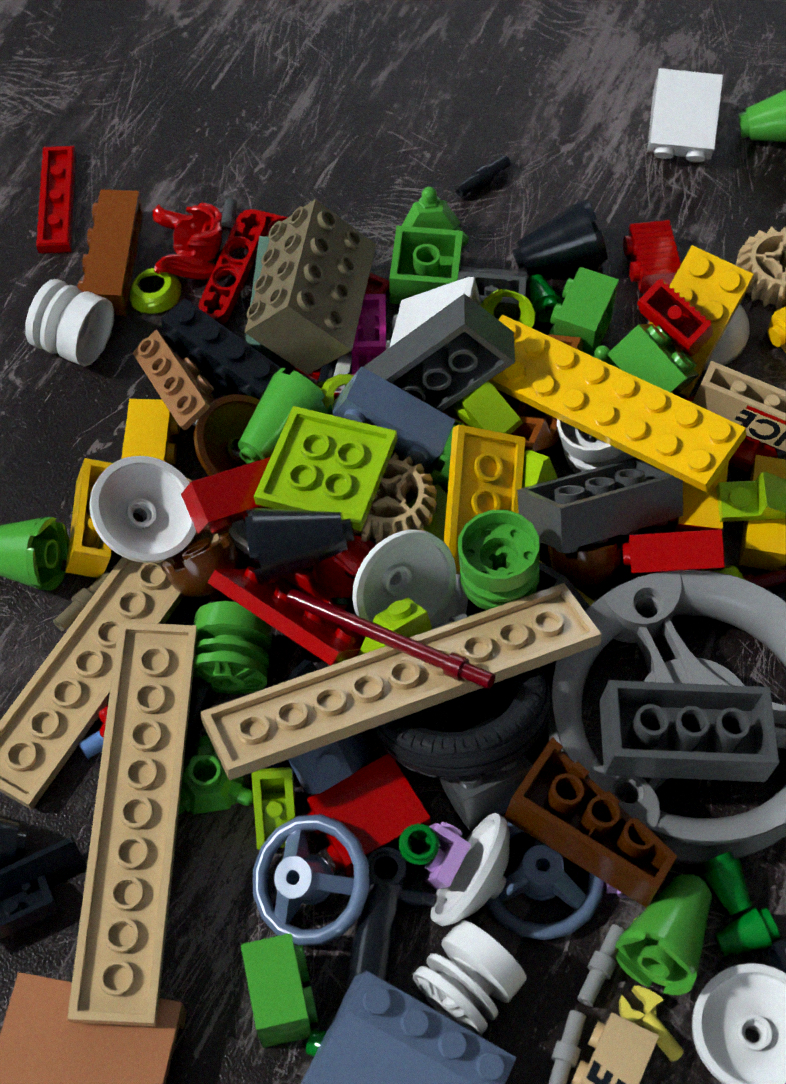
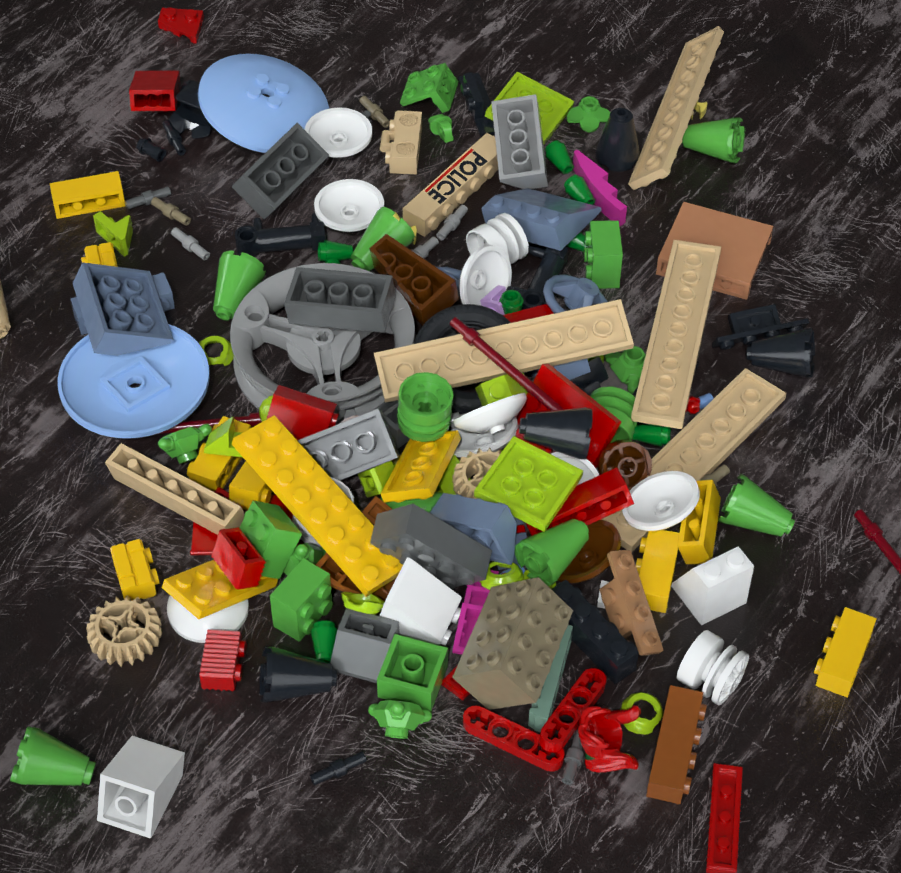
camera: 170 degrees left, 10 degrees down
none -> white slope [671,546,754,625]

